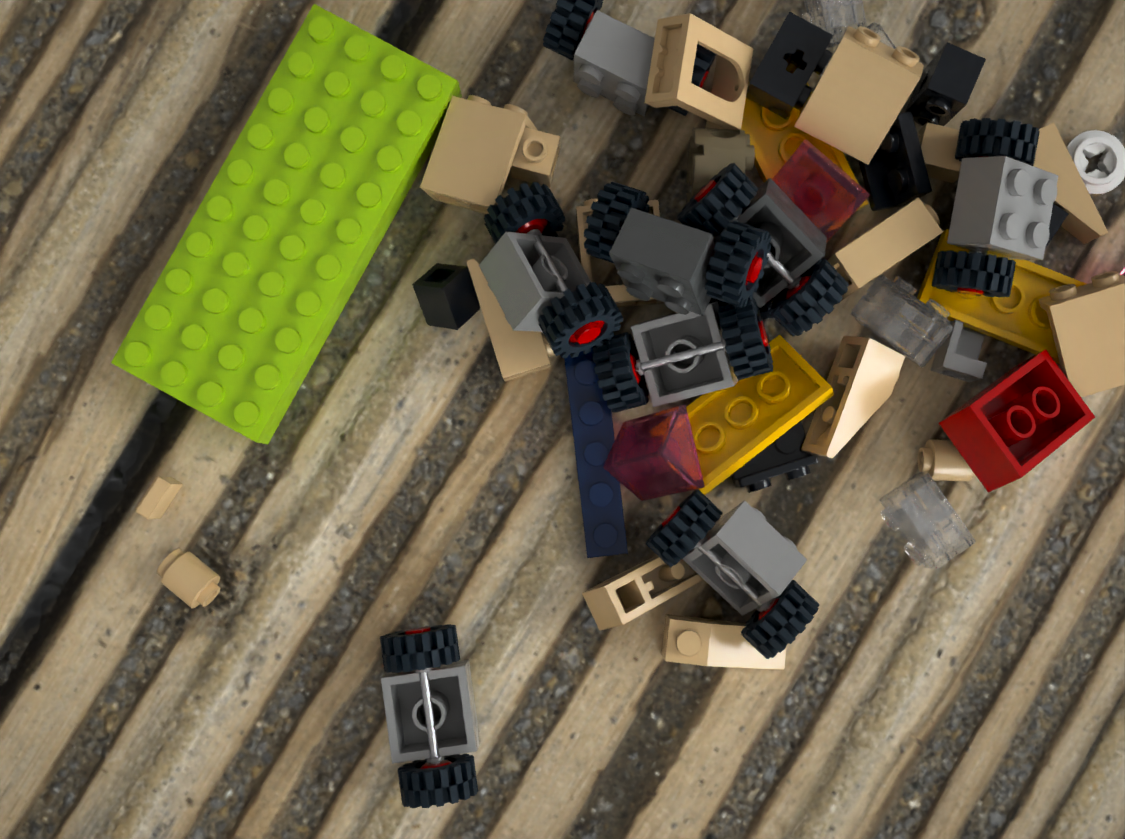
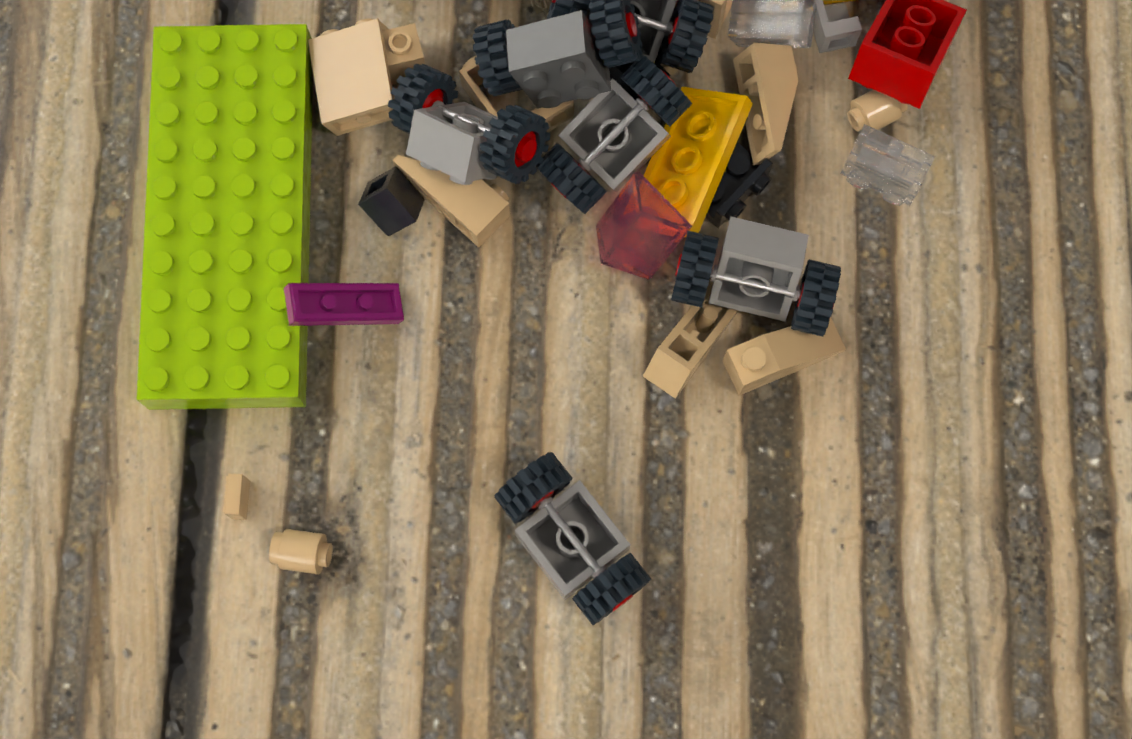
camera: 30 degrees left, 10 degrees down
dark blue plate [564,347,628,558] -> none
none -> magenta tile [284,283,404,326]

